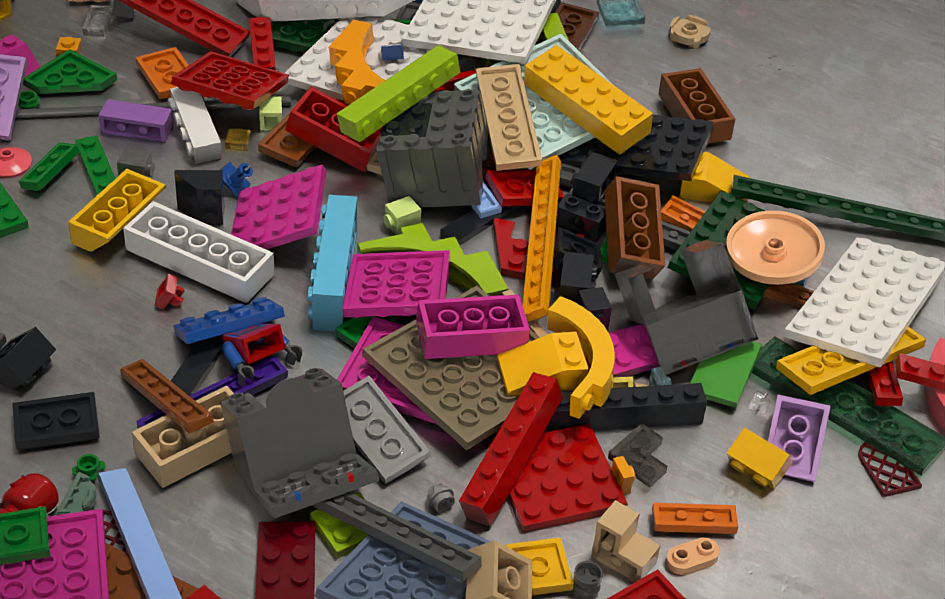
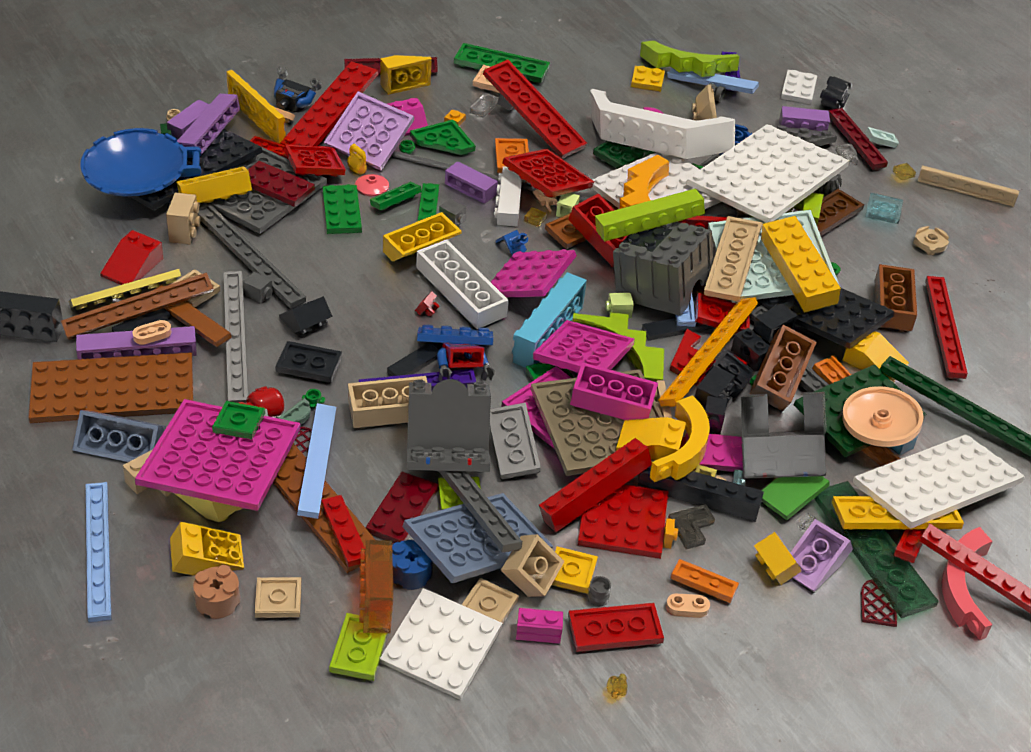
camera: 25 degrees right, 0 degrees up
dark orange tile [120,359,214,434] -> none
black slope [174,170,225,225] -> none
red plate [249,17,276,70] -> none
blue slope [381,44,404,61] -> none
light grey plate [427,483,455,513] -> none
tan brick [591,500,660,582] -> none
none -> light nougat plate [533,189,558,212]
none -> red plate [925,276,968,379]

